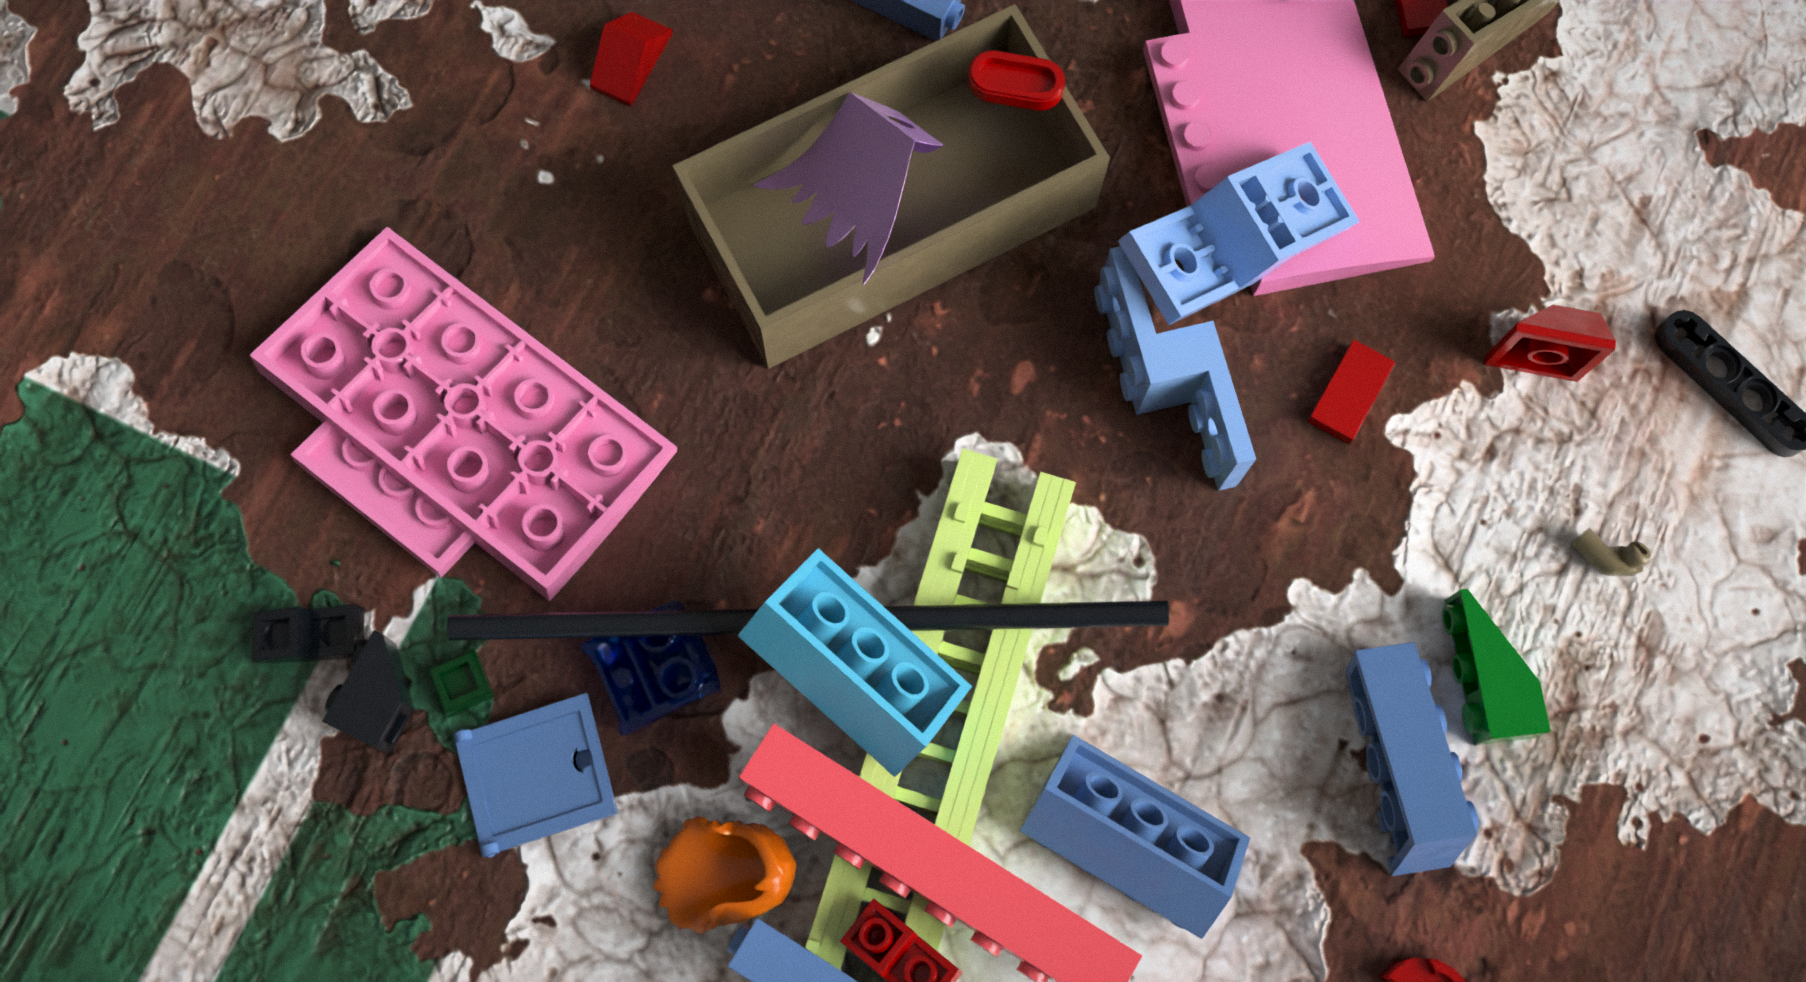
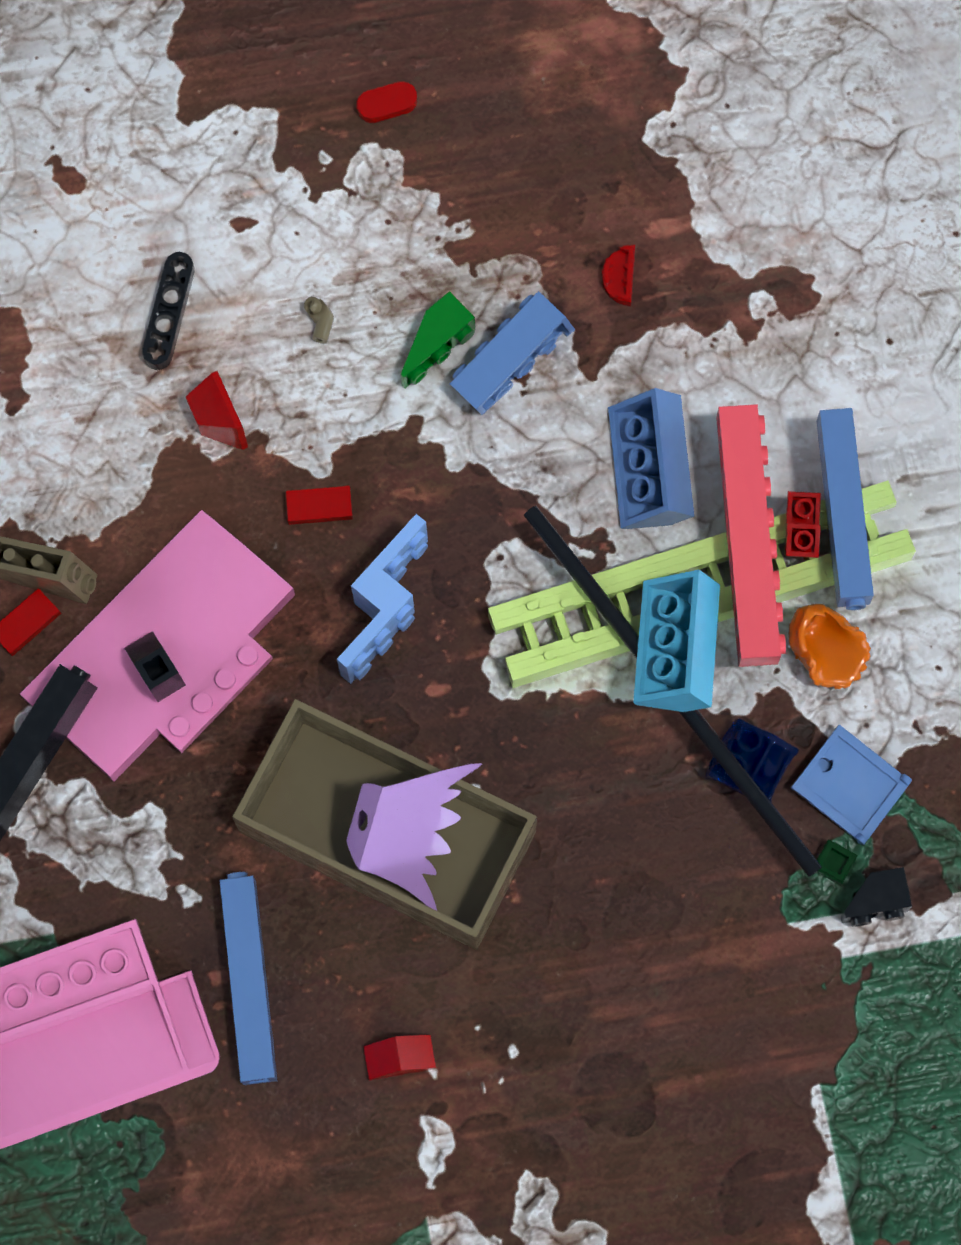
camera: 120 degrees left, 0 degrees up
bright pink slope [250,227,677,601] -> none
black slope [252,604,365,663] -> none
red tile [968,50,1065,111] -> none
light blue bracket [1118,142,1360,325] -> none
none -> black slope [125,631,186,702]

